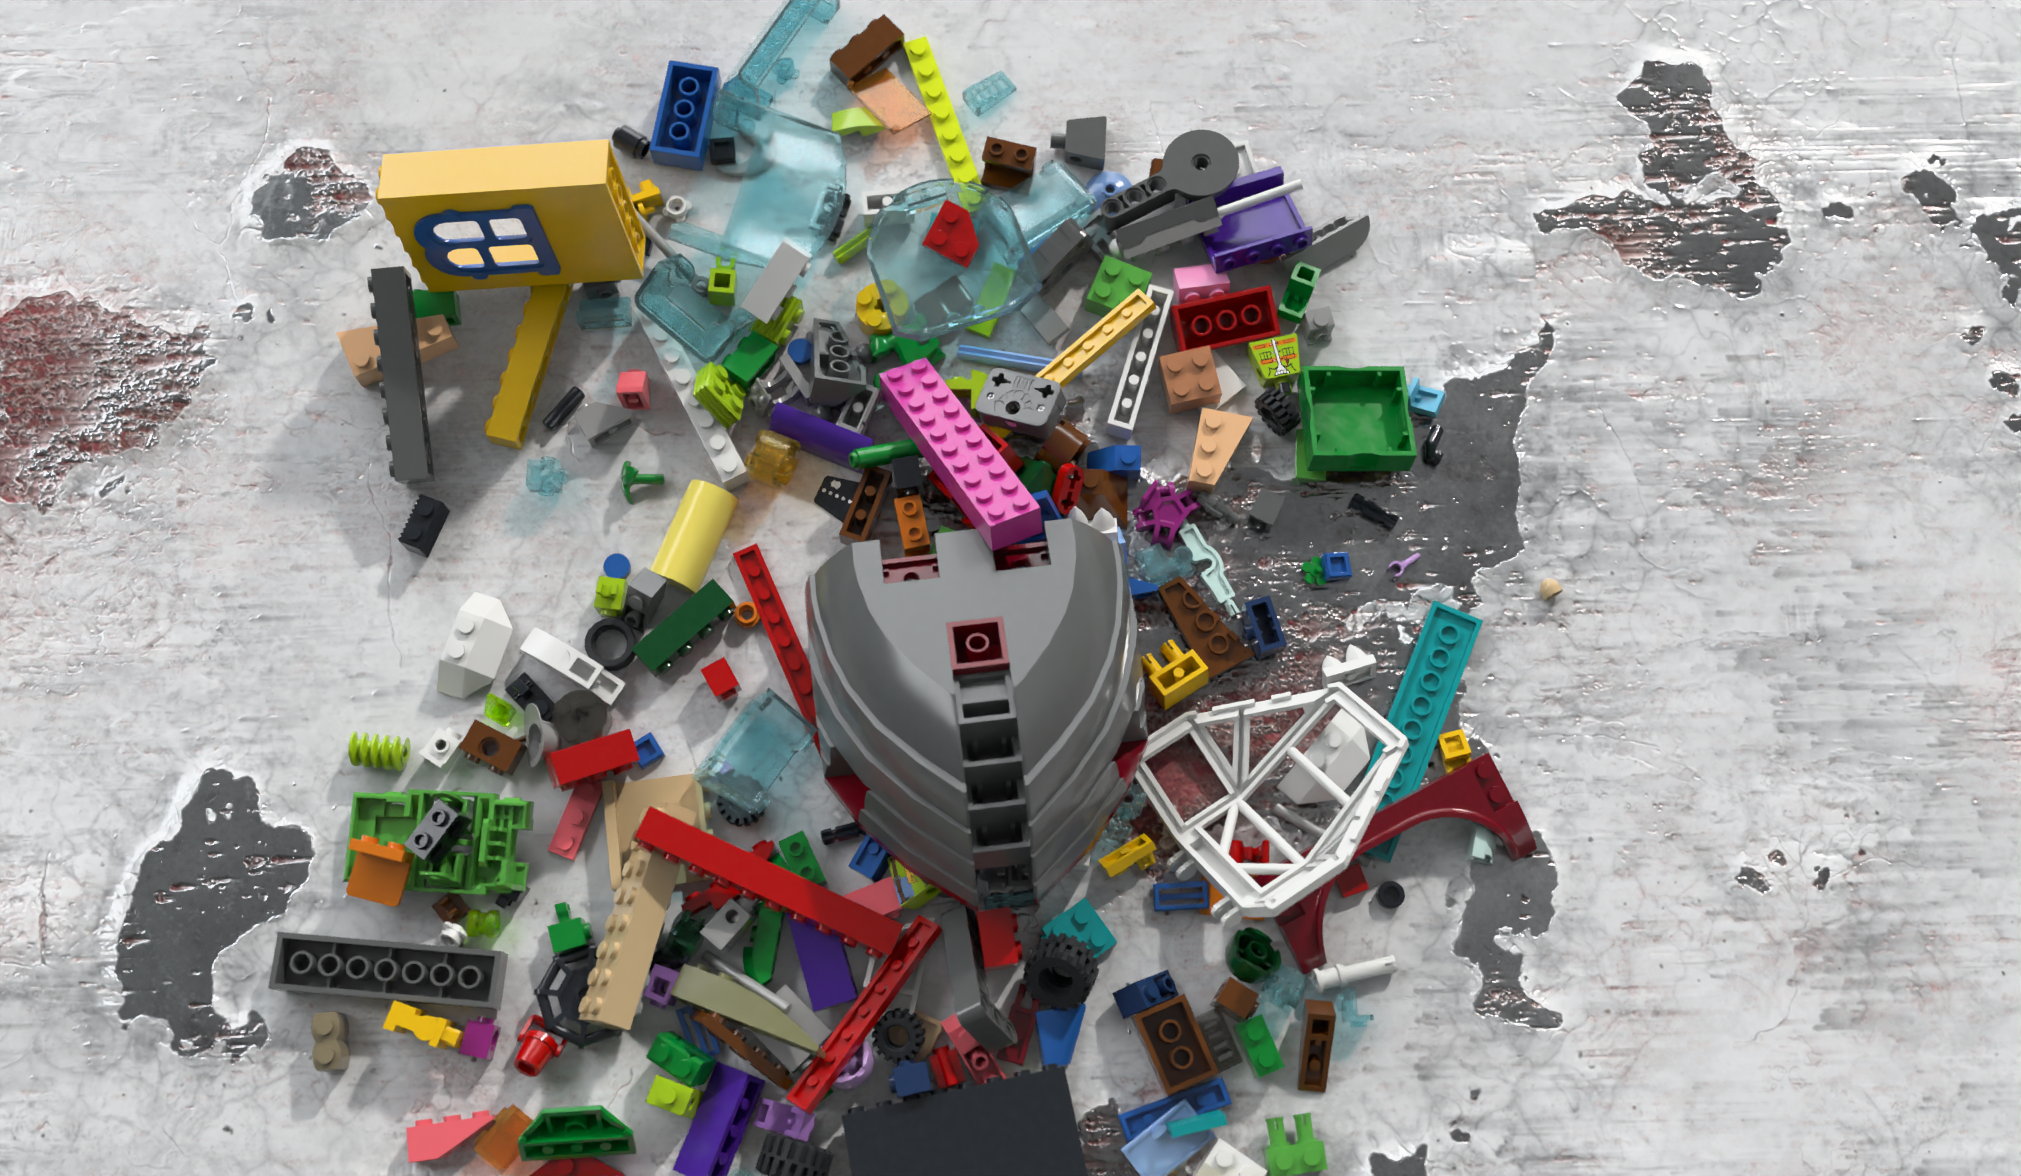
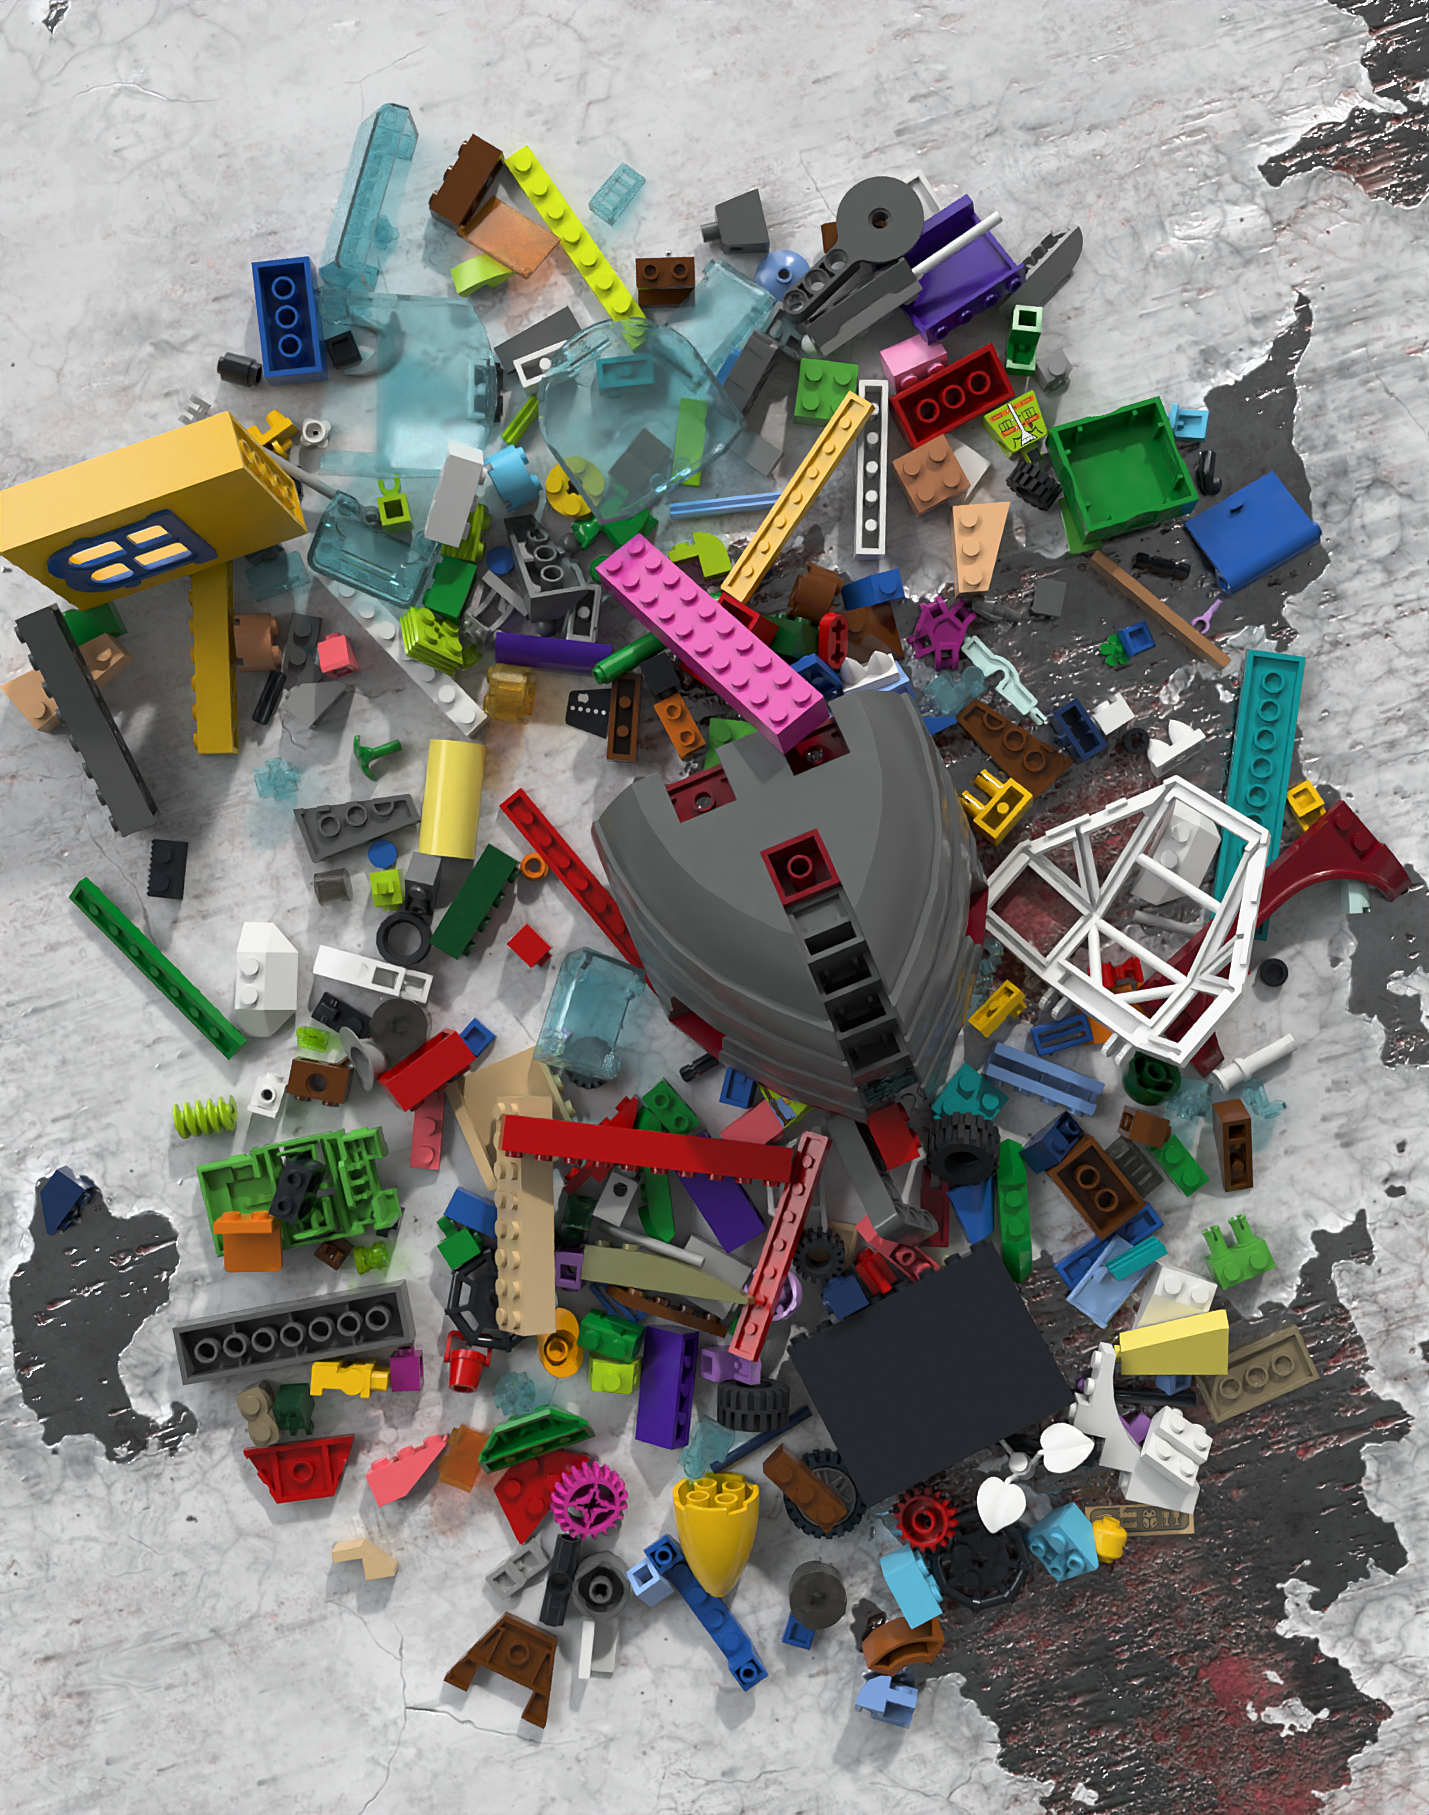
camera: 10 degrees left, 15 degrees up
white plate [439,922,468,947] -> none
red plate [922,199,979,270] -> none
axle [975,368,1066,439] -> none
tan hinge [1540,578,1563,601] -> none
none -> dark blue slope [40,1166,94,1236]
none -> green plate [68,877,248,1060]
none -> nougat brick [234,612,282,673]
none -> red wing [243,1433,355,1504]
none -> clear green brick [272,1383,315,1436]
none -> dark grey hinge [282,613,323,684]
none -> dark grey wing [293,794,421,864]
none -> clear smoke piece [314,868,353,907]
none -> blue slope [443,1186,498,1239]
none -> clear neon green bush [461,644,483,671]
none -> medium azure brick [483,444,543,513]
none -> dark grey tile [493,306,583,376]
none -> clear light blue brick [493,1372,537,1417]
none -> light orange piece [537,1308,583,1378]
none -> medium blue brick [982,1040,1105,1118]
none -> green brick [995,1138,1032,1284]
none -> medium nougat tile [1086,550,1231,671]
none -> white brick [1090,692,1135,737]
none -> black bush [1121,728,1150,754]
none -> blue door [1184,471,1322,596]

